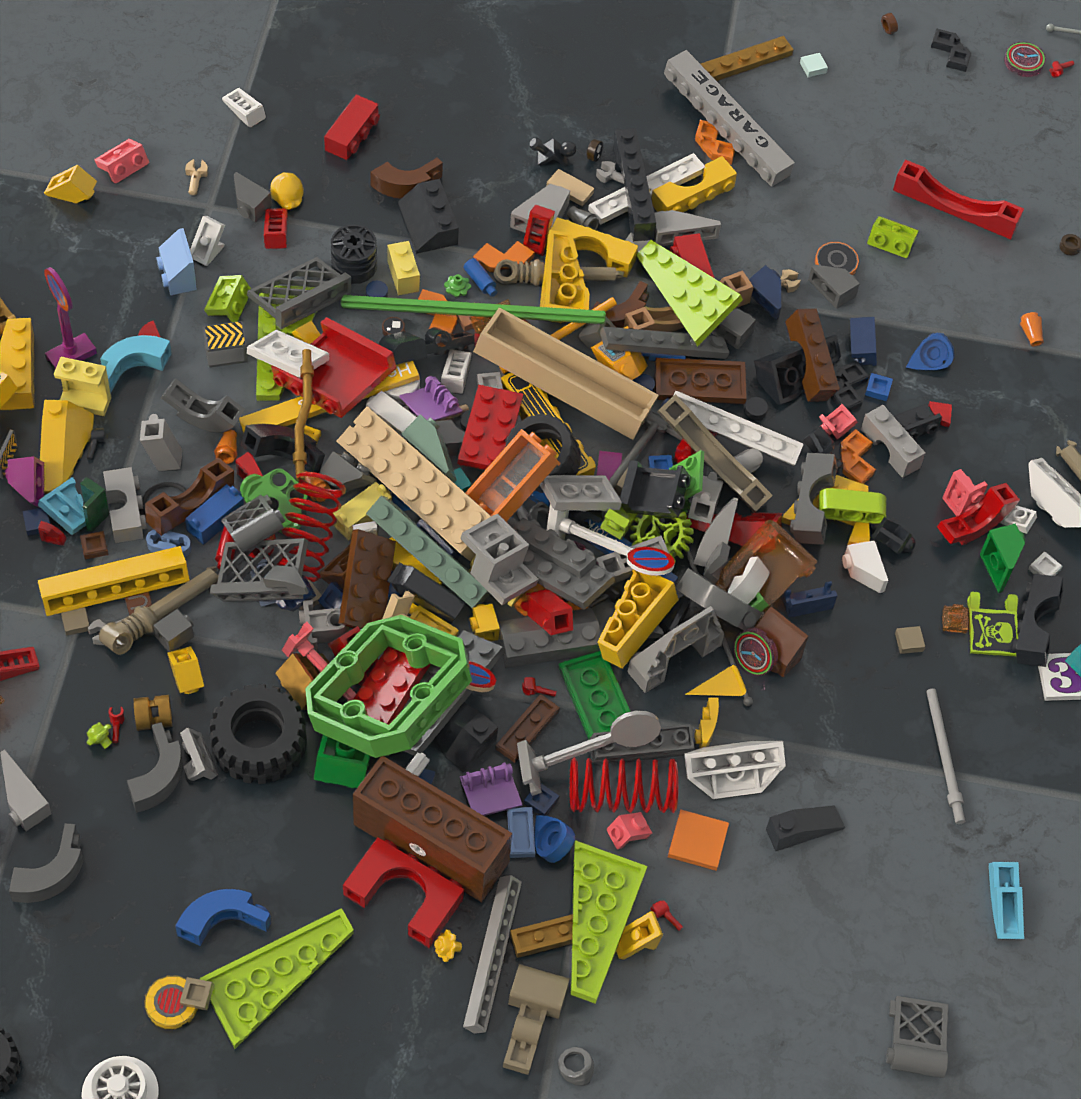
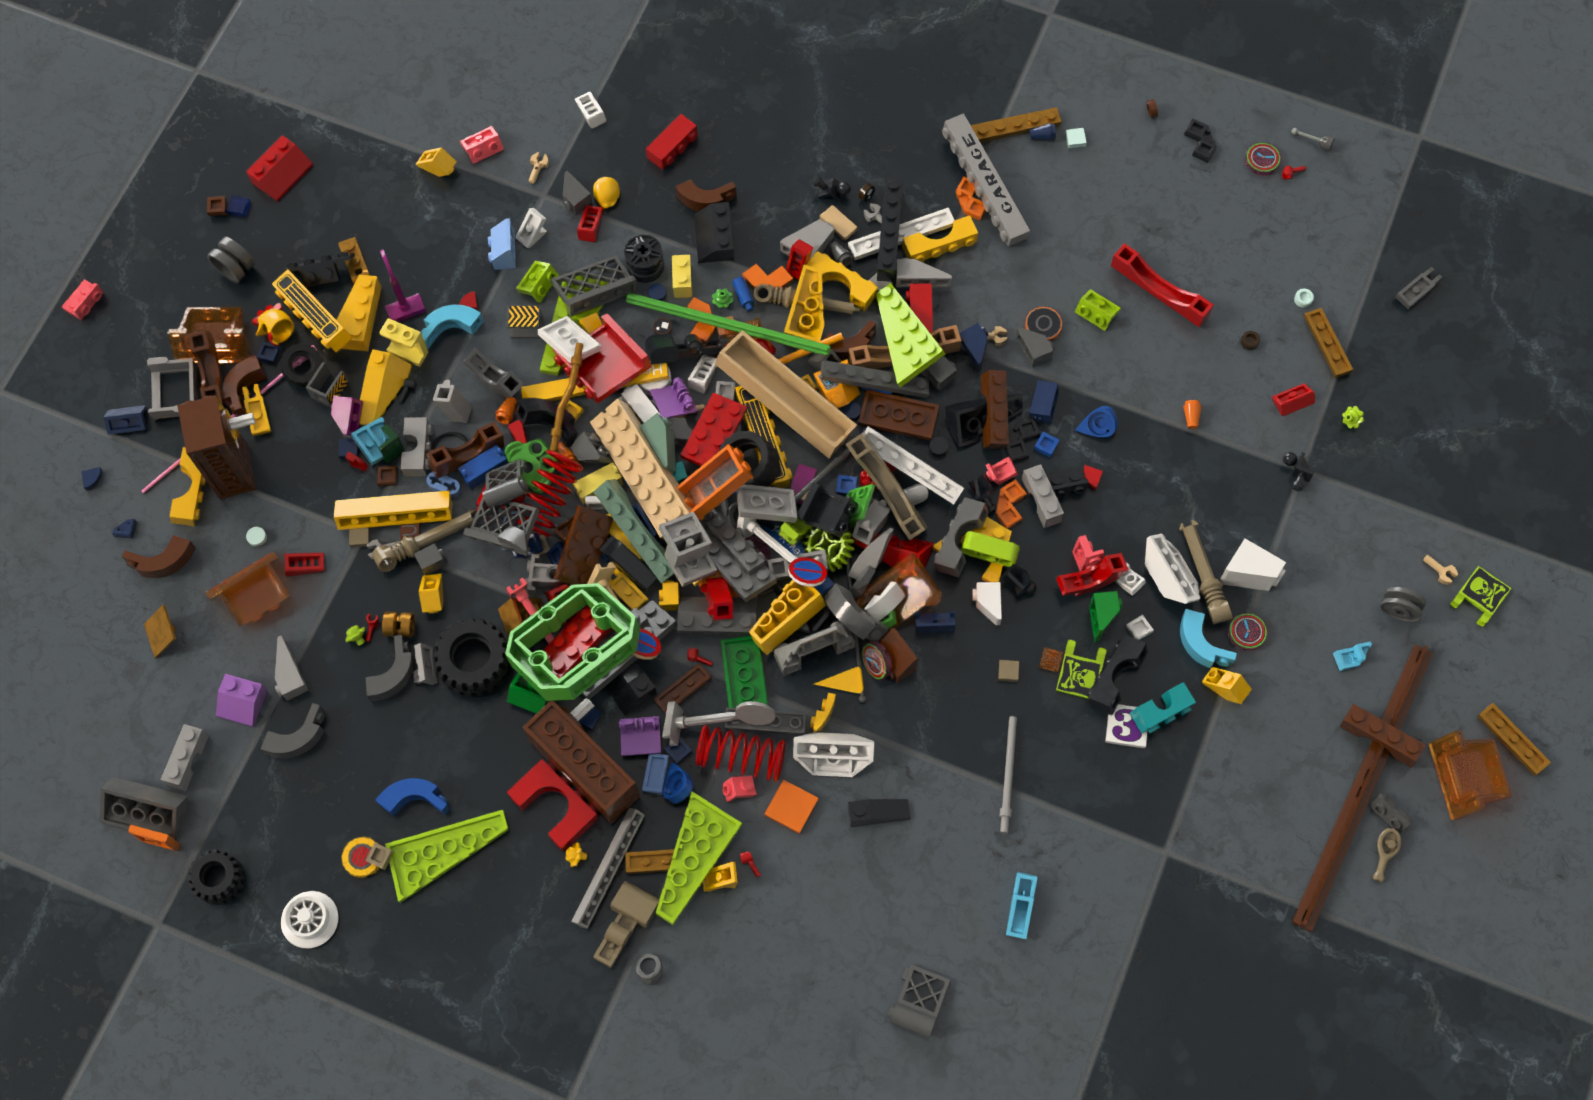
camera: 20 degrees right, 10 degrees up
none -> dark blue cone [1030,123,1056,140]

